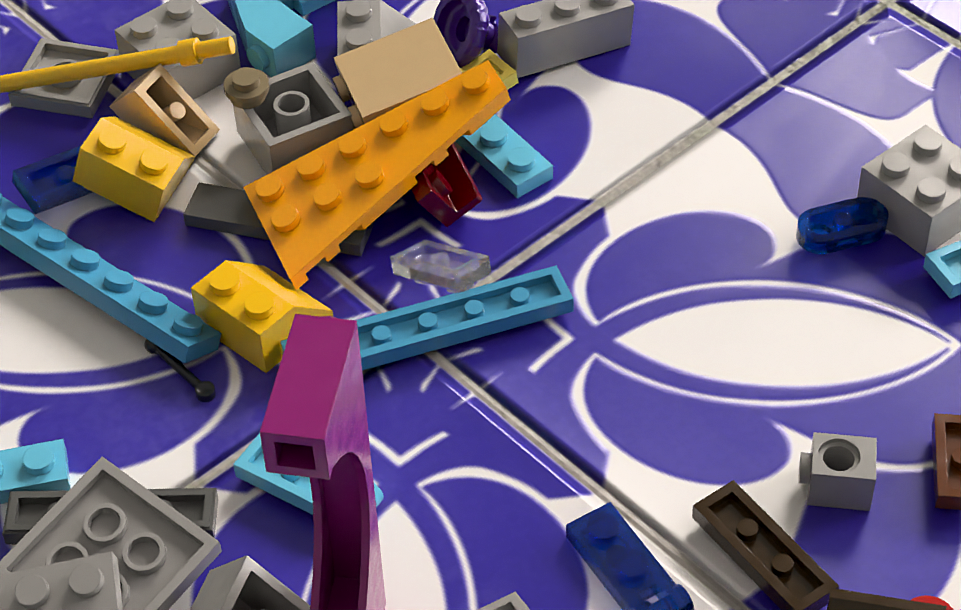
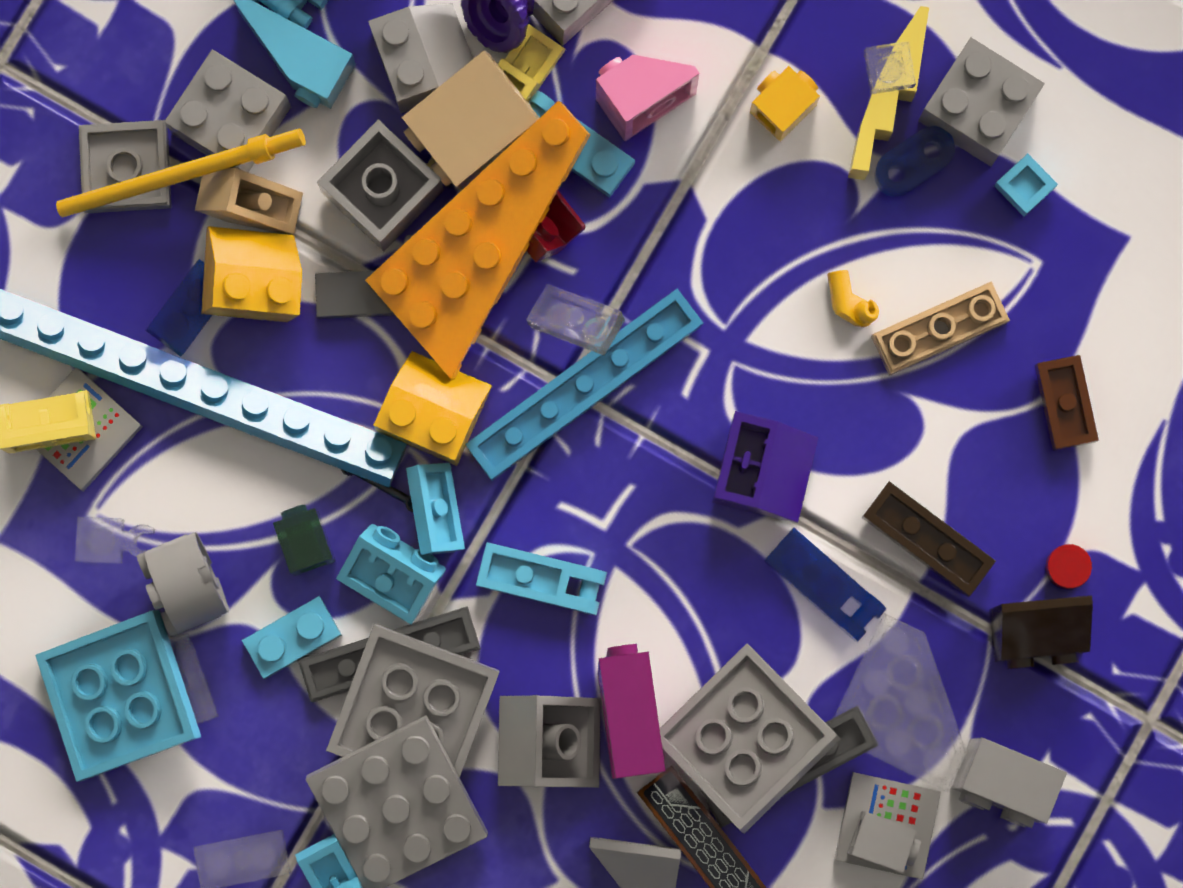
camera: 20 degrees left, 35 degrees up
dark tan plate [223,67,270,109] -> none
light grey brick [798,432,877,511] -> none
none -> clear green brick [273,505,336,576]
none -> medium azure bracket [336,524,446,625]
none -> medium azure plate [406,463,465,555]
none -> bright pink slope [596,55,700,141]
none -> dark purple slope [712,411,818,524]
none -> yellow brick [750,66,820,142]
none -> yellow arm [827,270,879,327]
none -> light yellow slope [848,6,929,180]
none -> clear plate [864,41,916,94]
none -> tan tile [871,281,1010,376]

